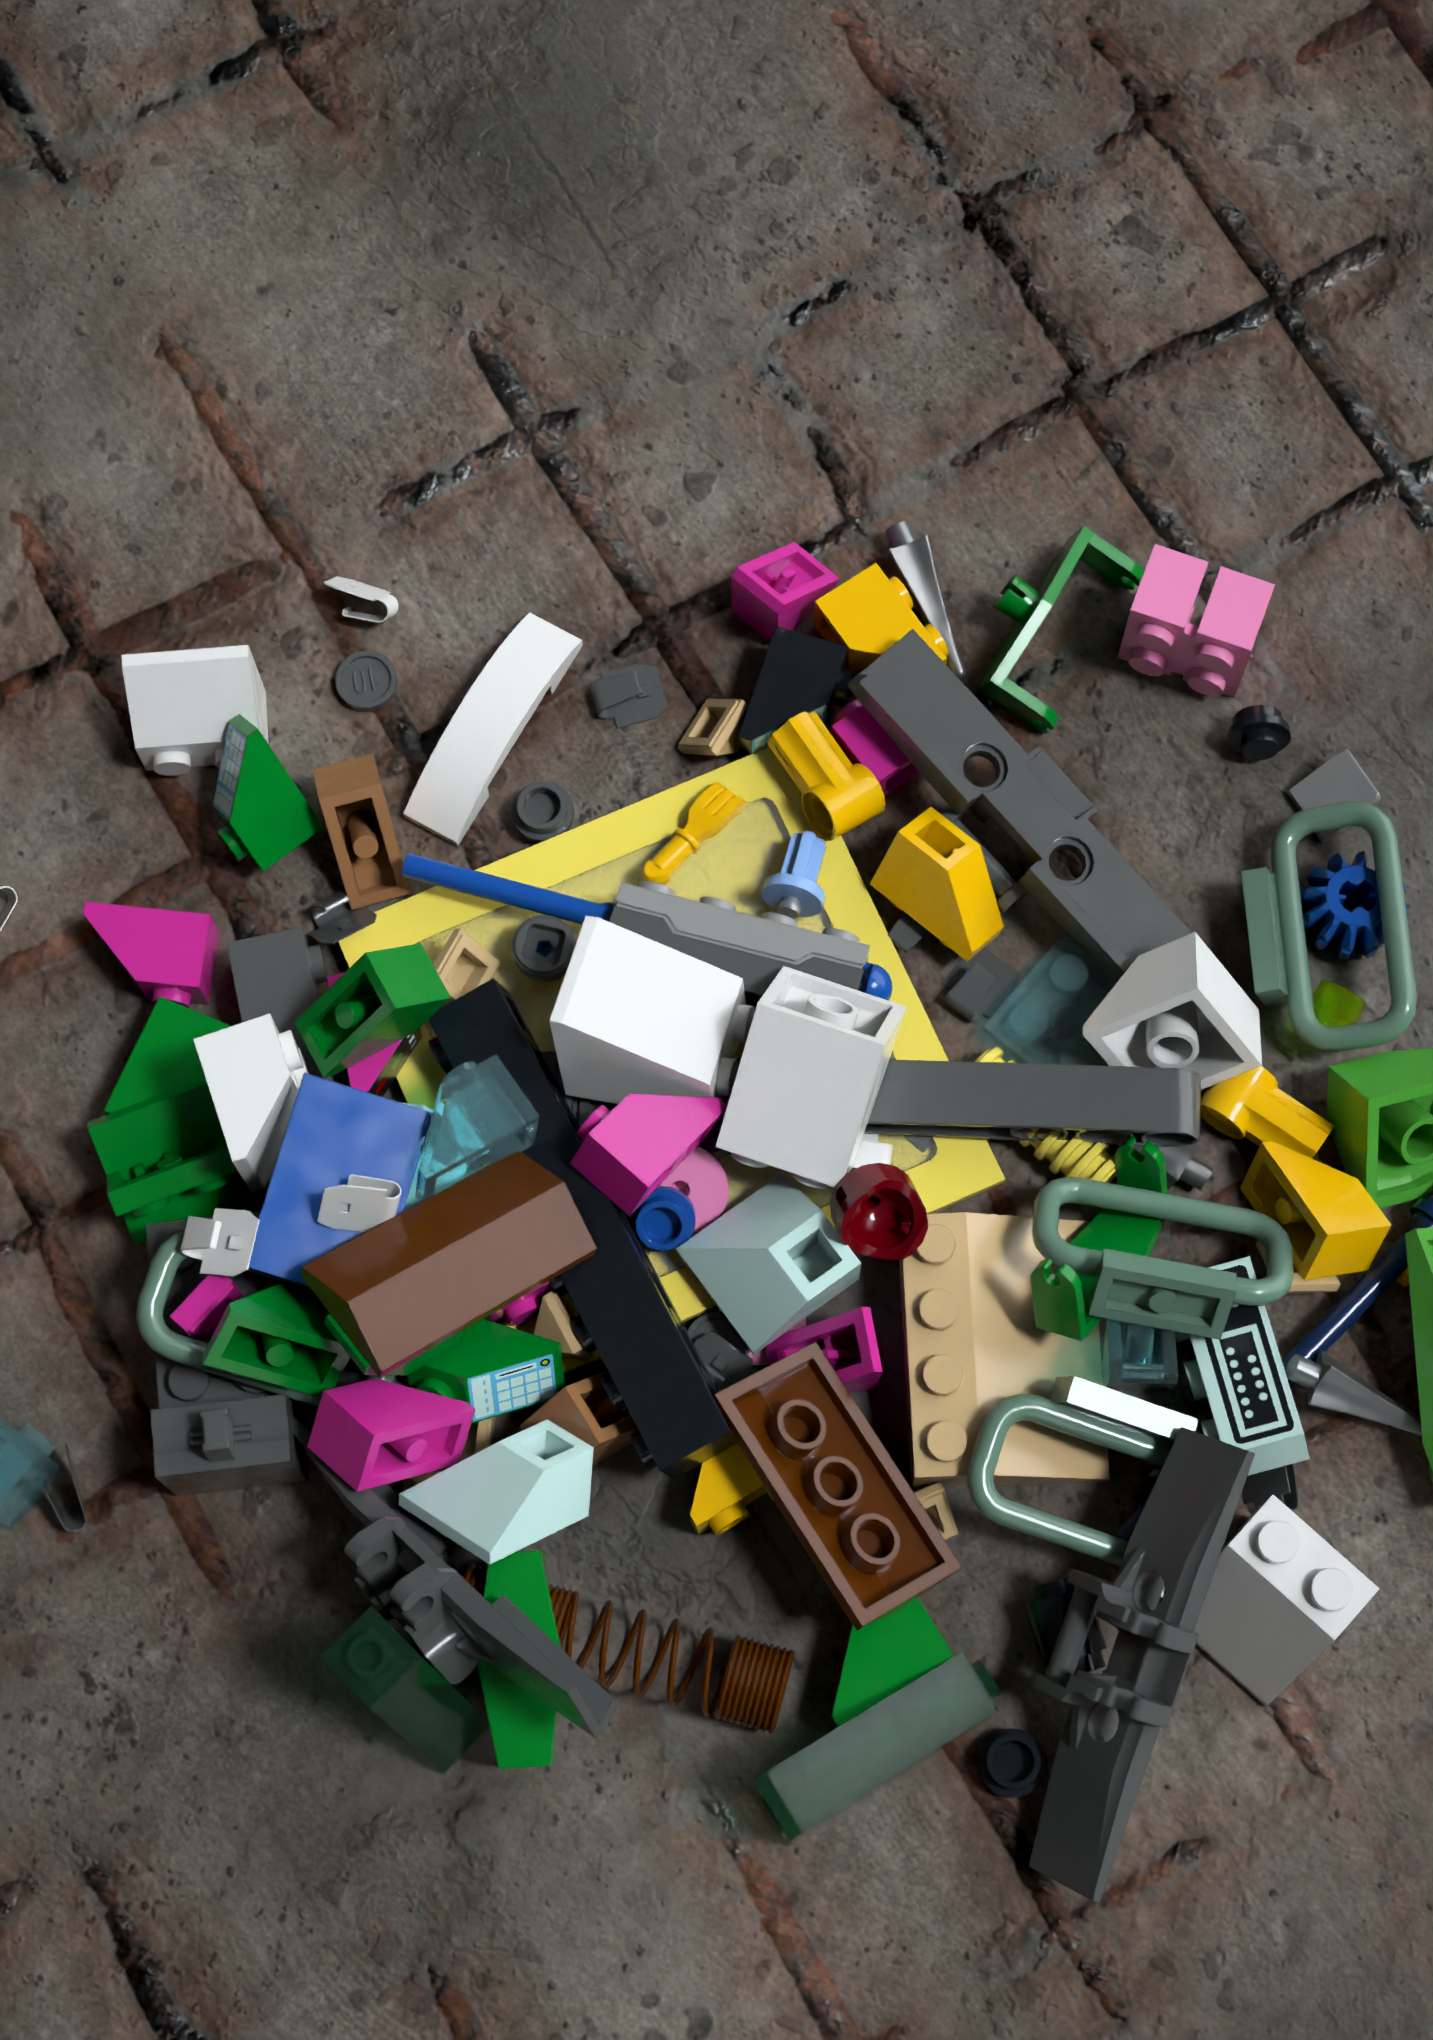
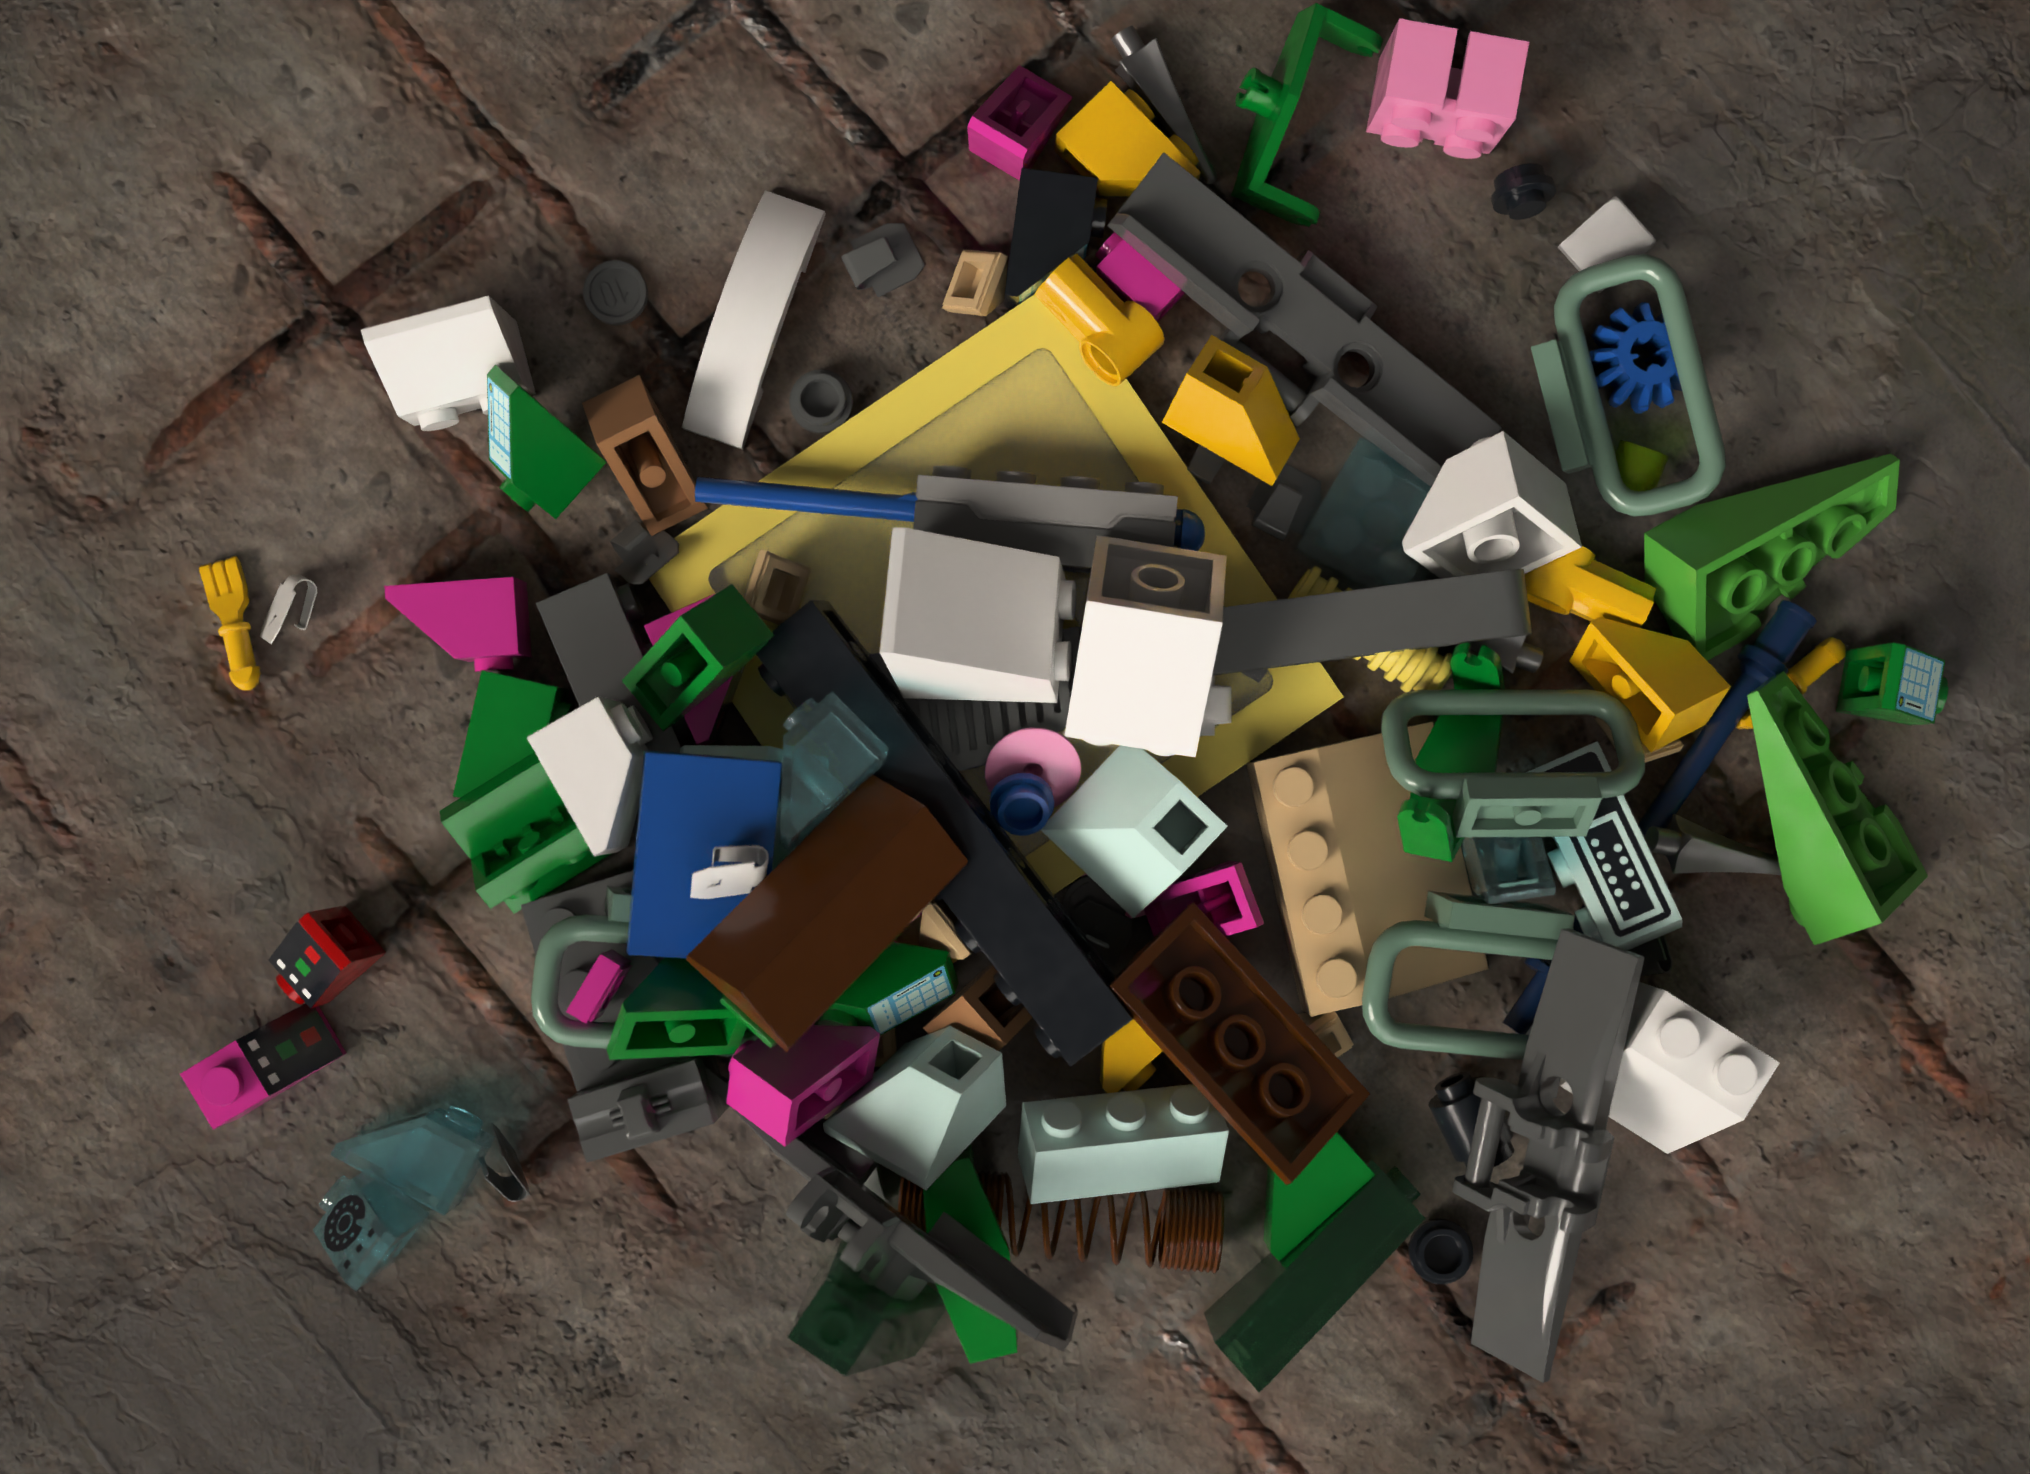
camera: 10 degrees left, 15 degrees up
white piece [180,1208,260,1277] -> none
white piece [324,576,399,623] -> none
dark grey tile [512,915,576,982] -> none
slope [570,1093,727,1216] -> none
yellow piece [641,782,747,885] -> none
light blue piece [761,830,826,919] -> none
dark red piece [830,1163,928,1260] -> none
none -> light aqua brick [1018,1084,1229,1204]

